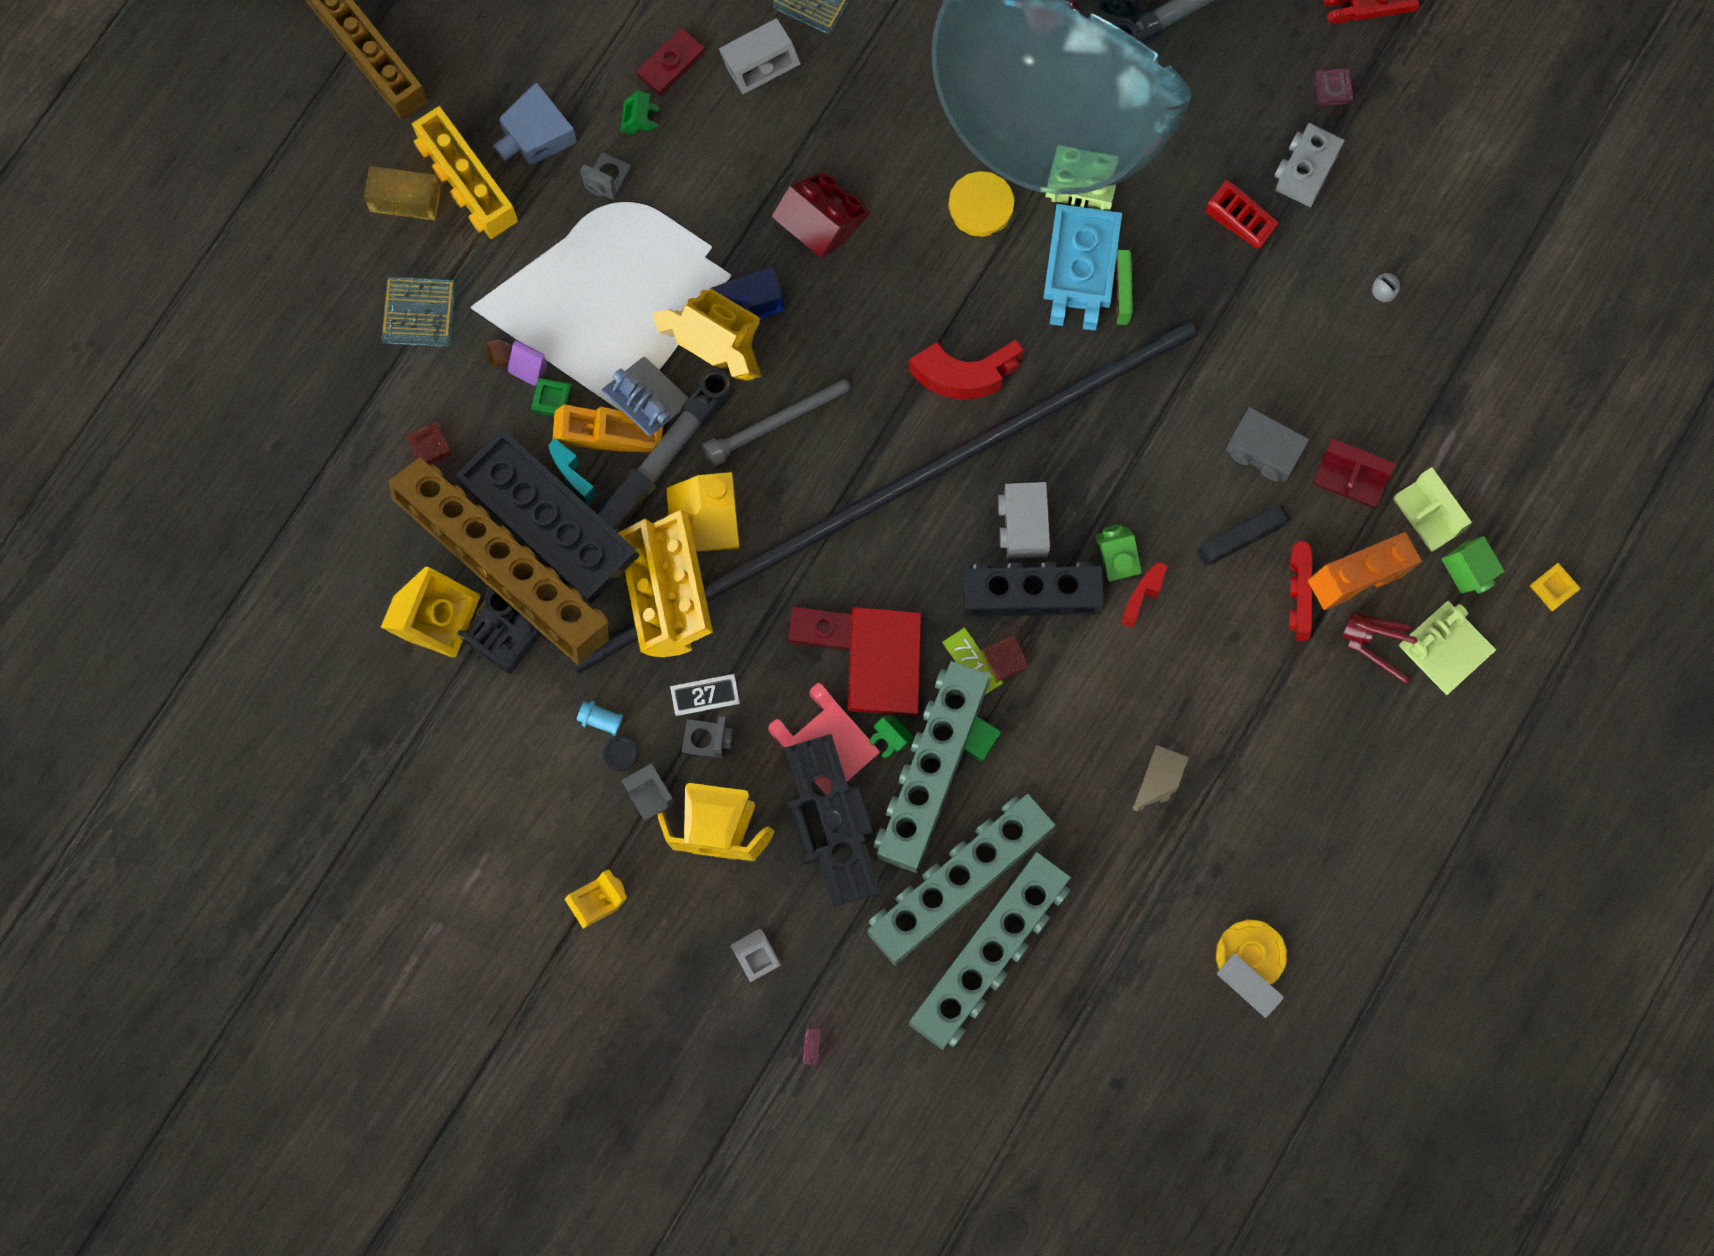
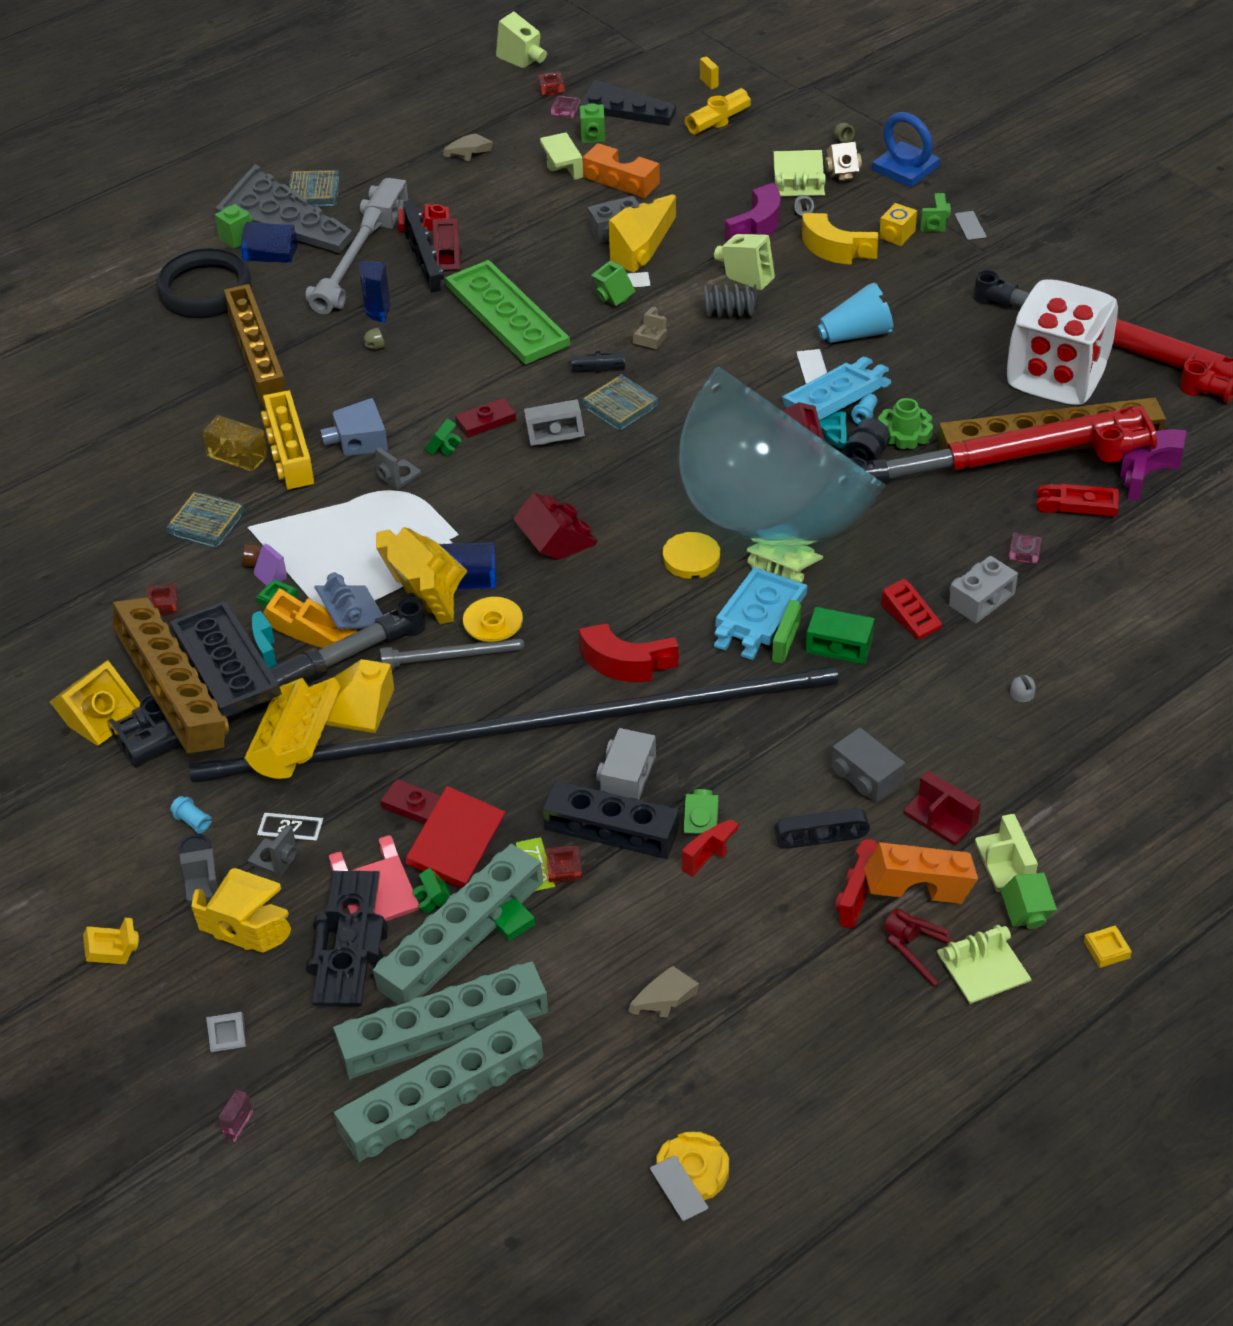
camera: 20 degrees right, 30 degrees down
none -> yellow dish [463,597,523,642]
none -> green brick [806,607,875,664]

